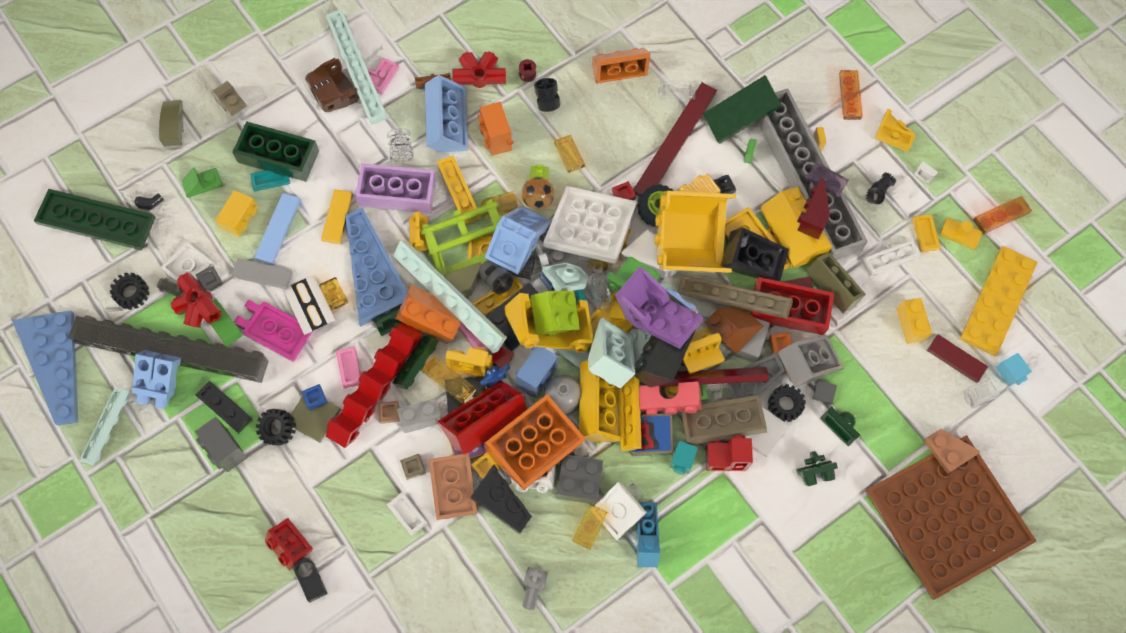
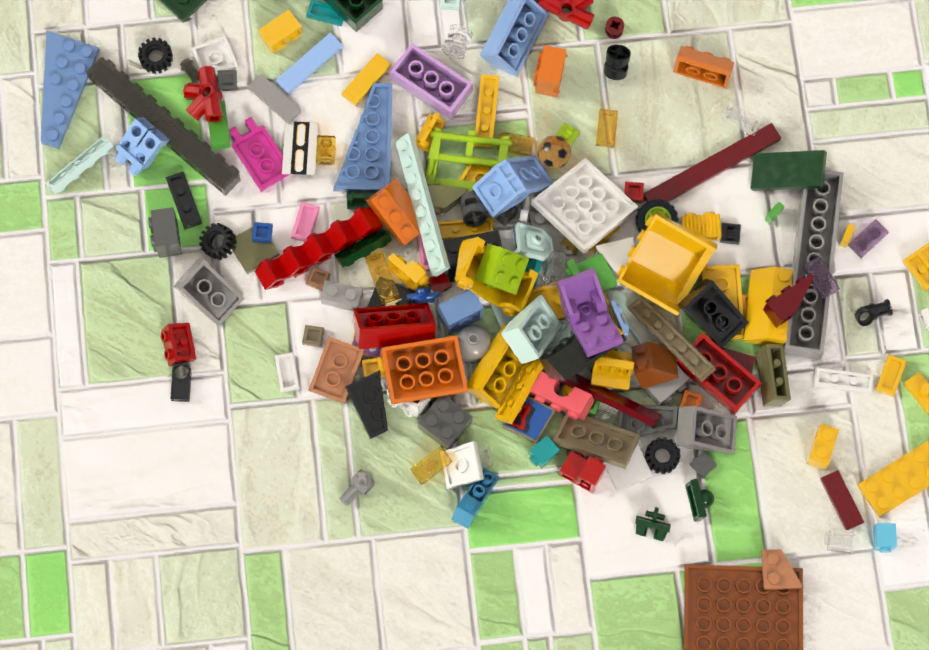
camera: 30 degrees right, 5 degrees up
clear orange plate [839,70,863,120] -> none
none -> light grey slope [173,258,245,326]
none -> clear purple plate [848,219,889,259]

